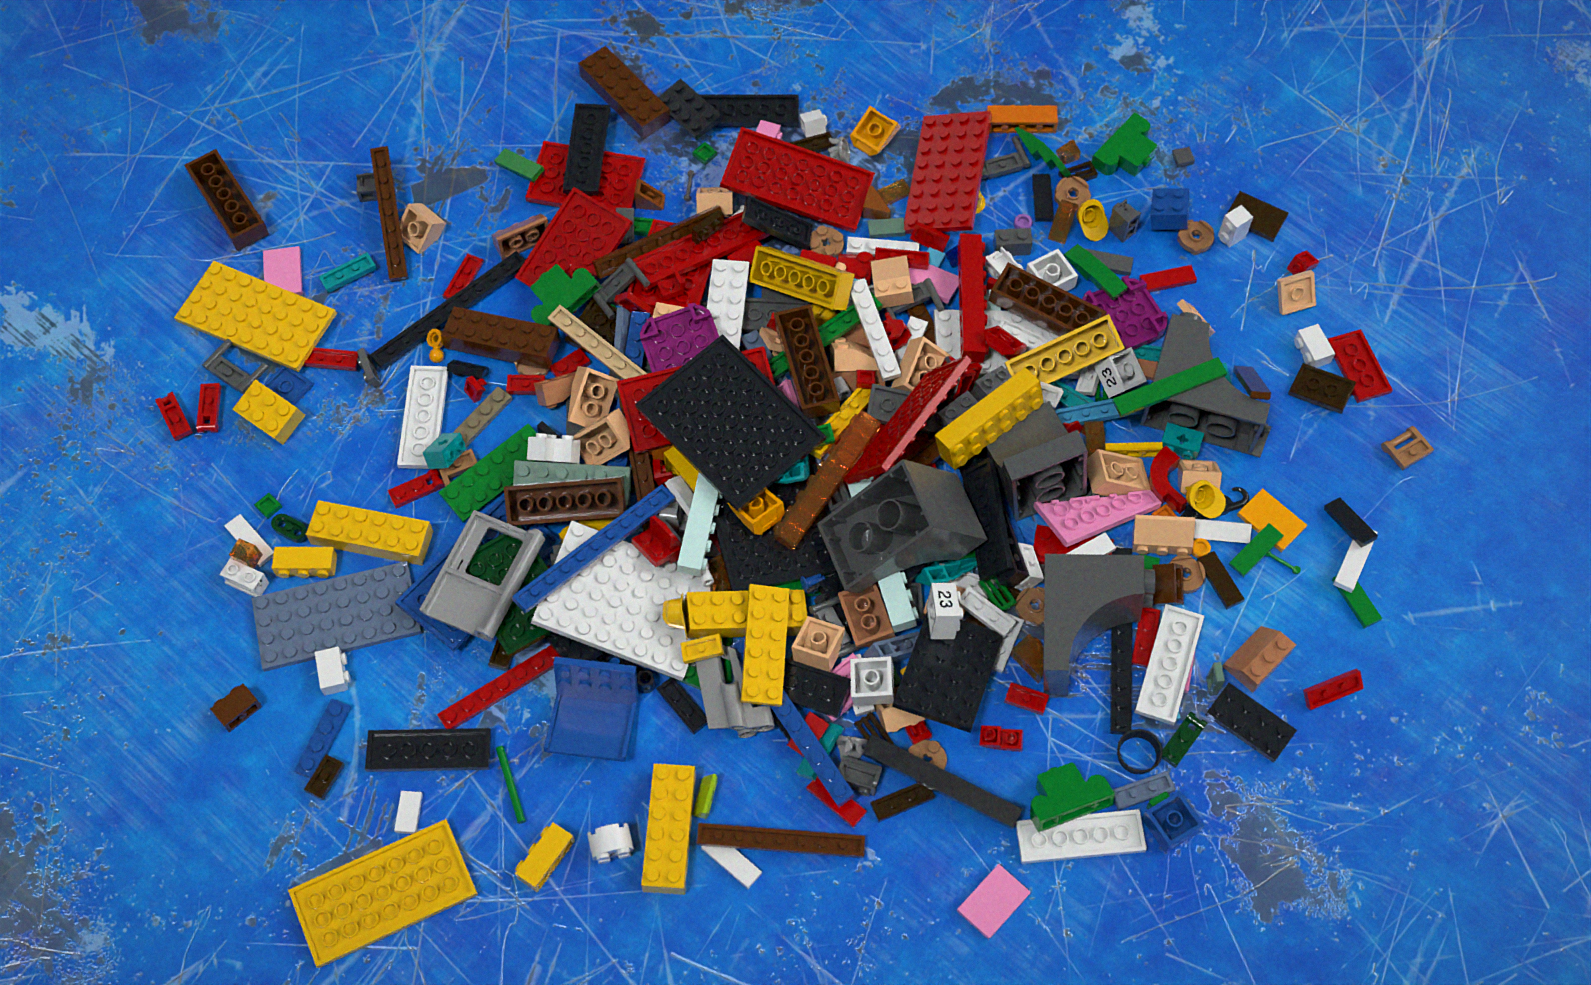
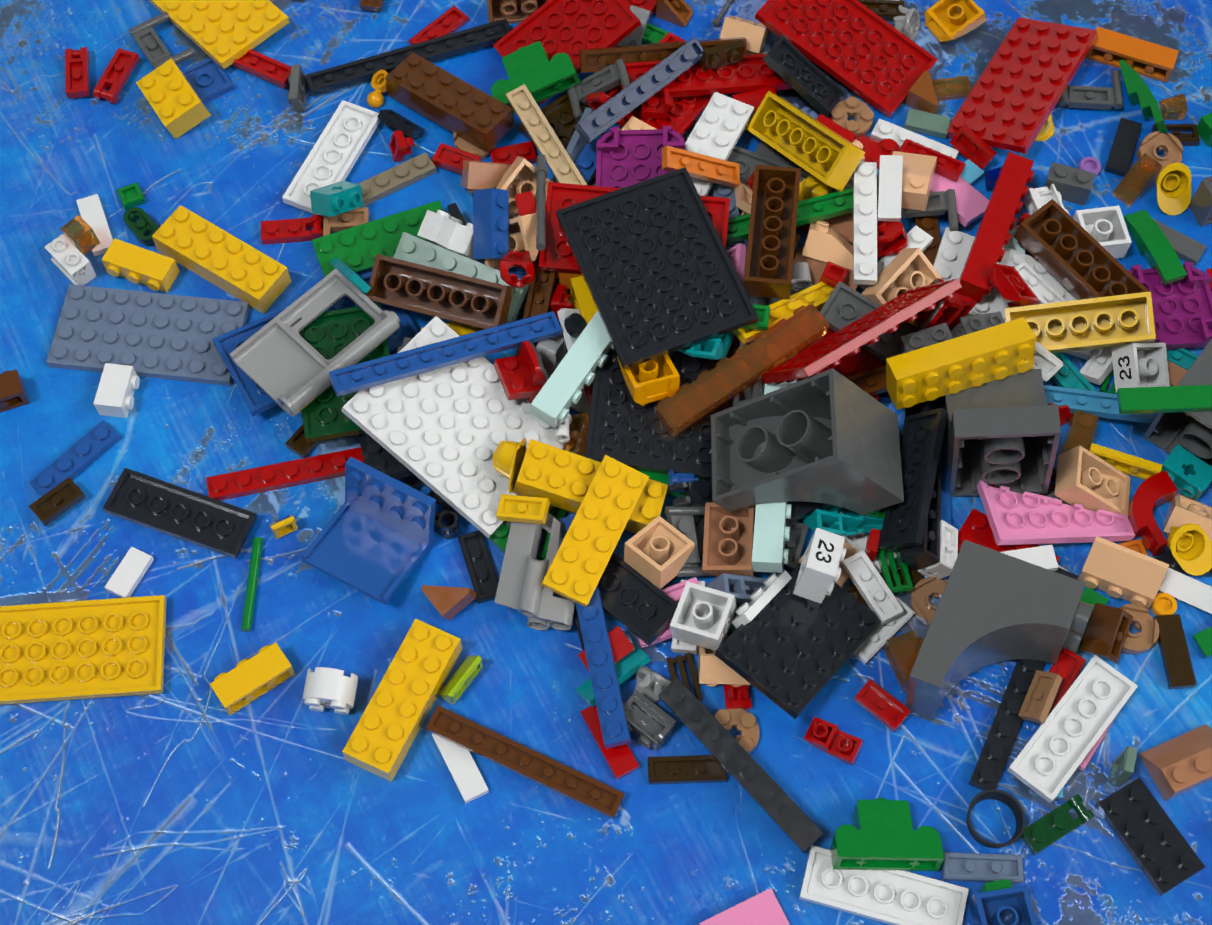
camera: 20 degrees right, 0 degrees up
none -> yellow slope [269,514,298,539]
none -> teal tile [330,257,371,293]
none -> dark orange slope [421,585,476,621]
none -> blue brick [473,188,509,261]
none -> red piece [499,250,535,288]
none -> red slope [515,190,536,216]
none -> dark grey bar [534,154,548,251]
none -> black tile [564,313,587,338]
none -> tile [574,37,703,144]
none -> orange plate [662,146,740,188]
none -> white plate [731,571,792,628]
none -> red tile [865,529,880,562]
none -> white tile [877,155,903,222]
none -> medium nougat plate [1018,670,1063,724]

